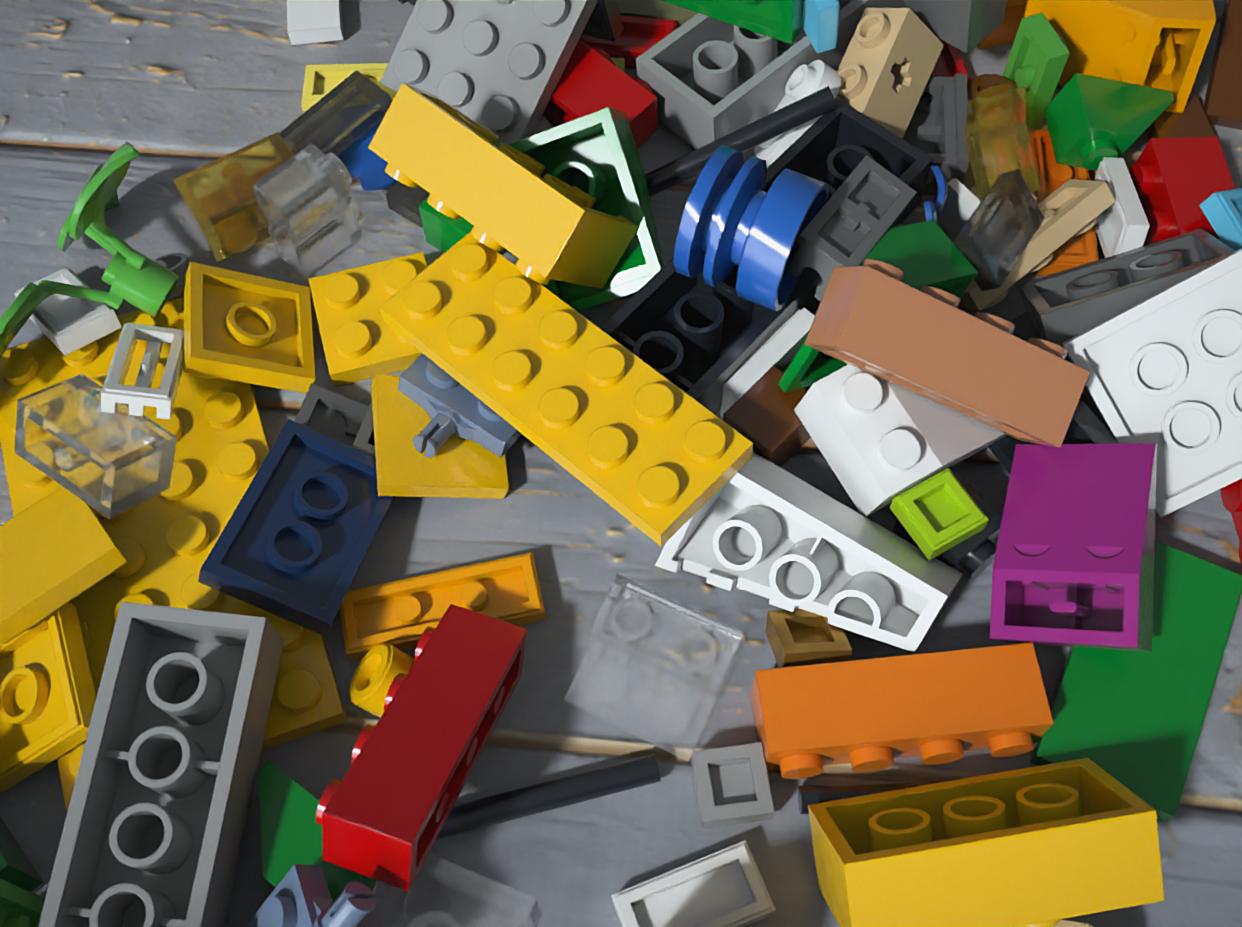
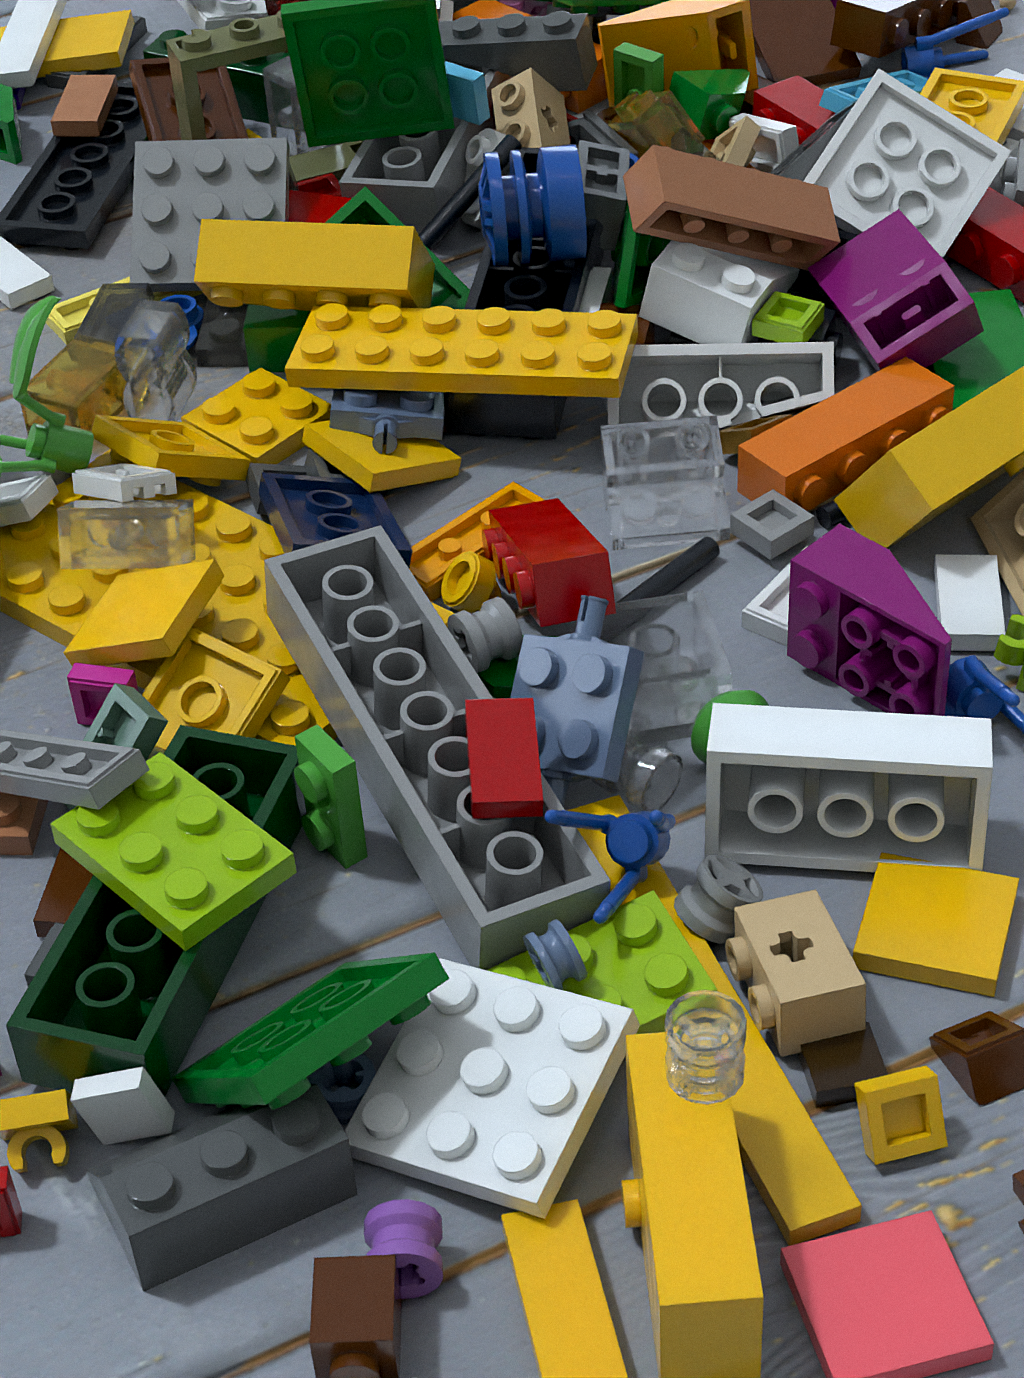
camera: 30 degrees left, 20 degrees down
none -> light grey wheel [447,596,523,673]

